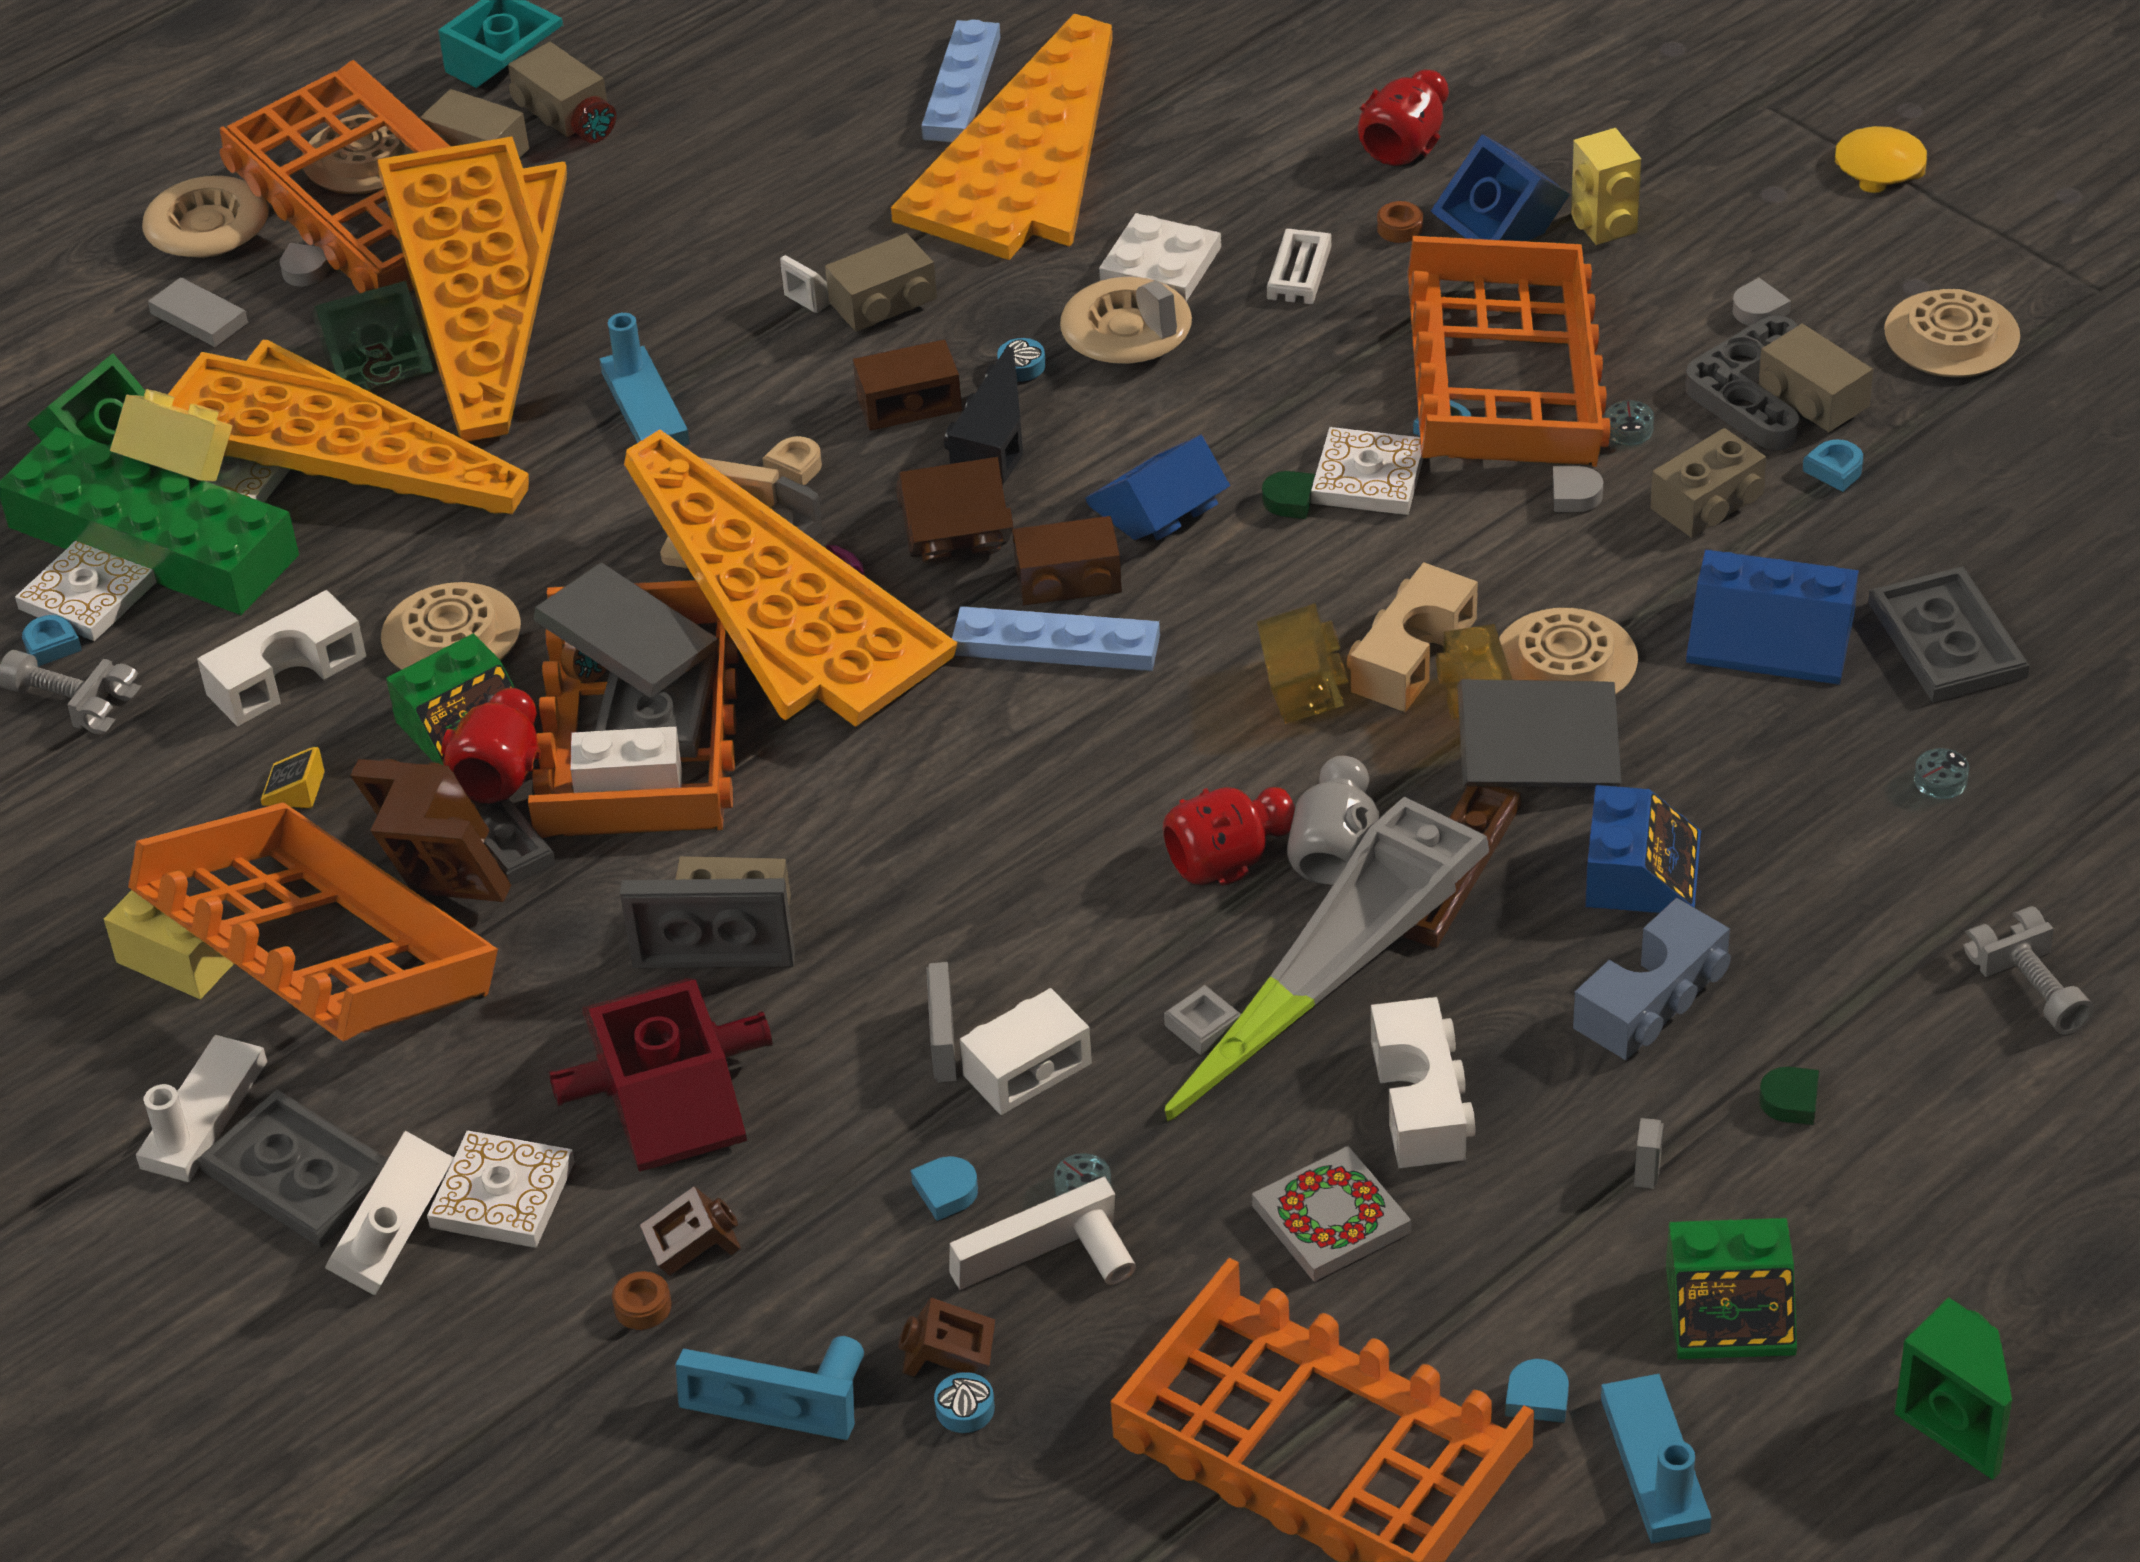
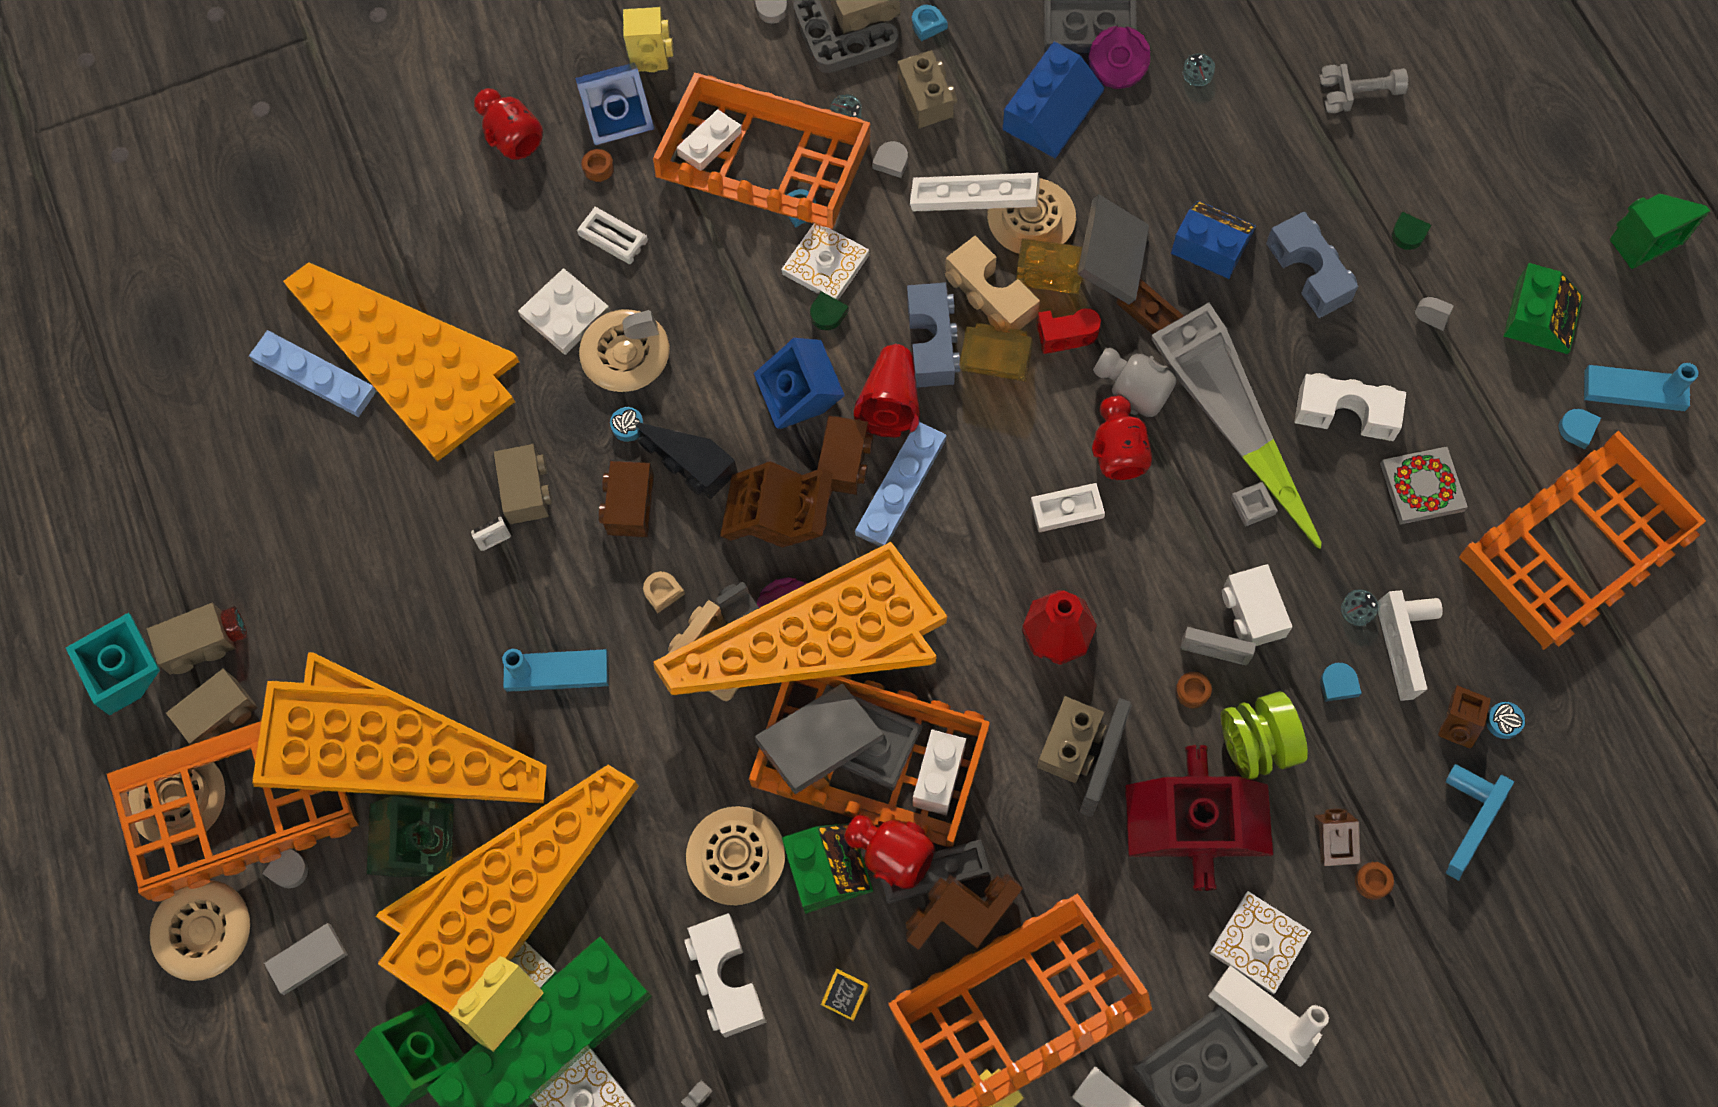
camera: 70 degrees left, 25 degrees up
none -> white plate [676,109,742,171]
none -> red cone [854,344,920,438]
none -> sand blue arch [907,282,960,387]
none -> white plate [910,173,1040,211]
none -> red cone [1022,590,1097,665]
none -> white plate [1030,483,1105,532]
none -> red leg [1036,308,1101,354]
none -> magenta tile [1088,26,1151,89]
none -> dark orange tile [1175,672,1212,708]
none -> lime wheel [1221,691,1308,780]

